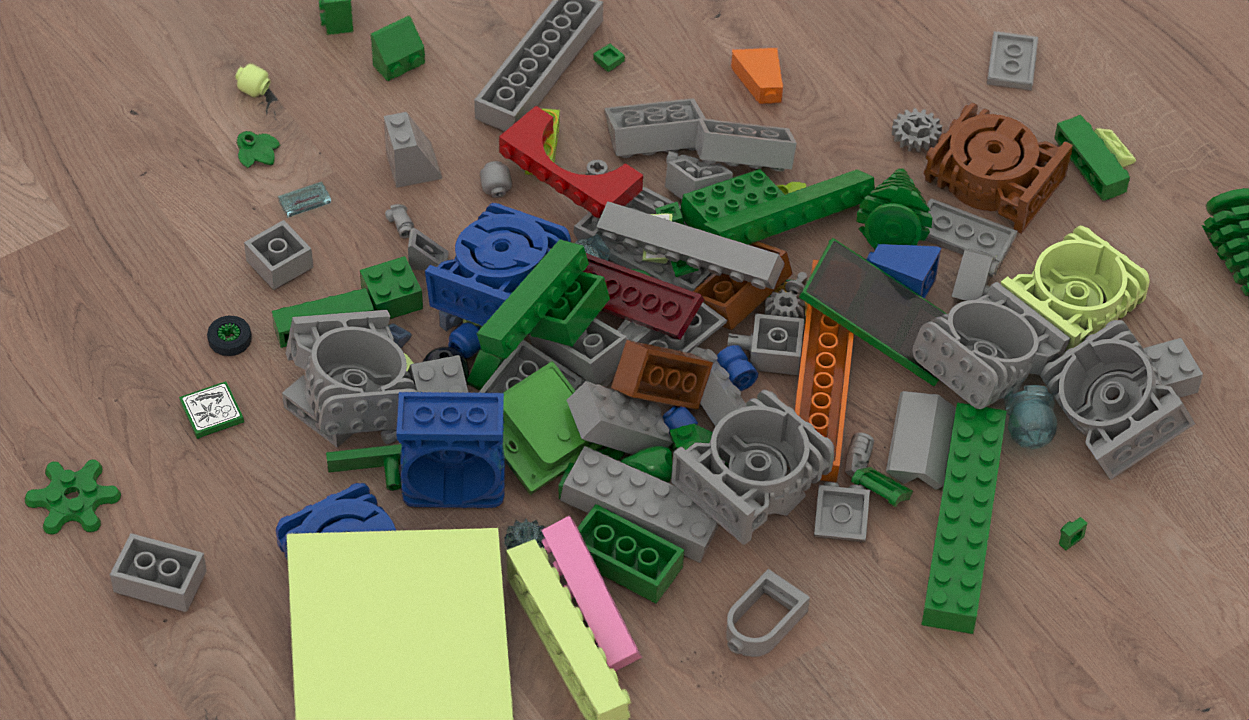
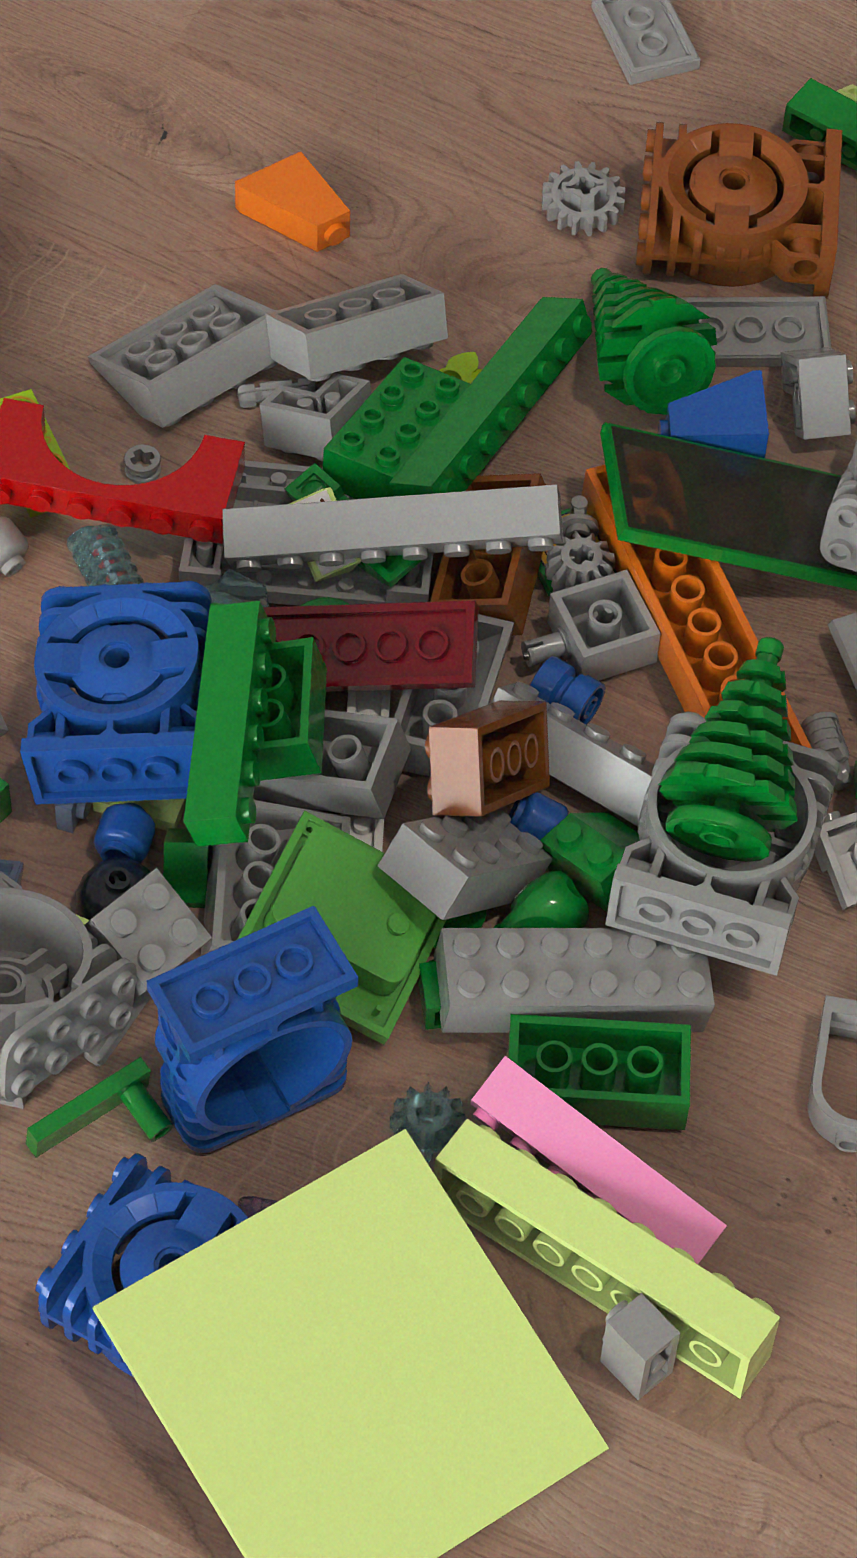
camera: 30 degrees left, 5 degrees up
green plate [593,43,625,72] -> none
none -> clear light blue piece [66,524,145,586]
none -> light grey brick [600,1293,680,1400]
none -> green plant [658,637,798,862]

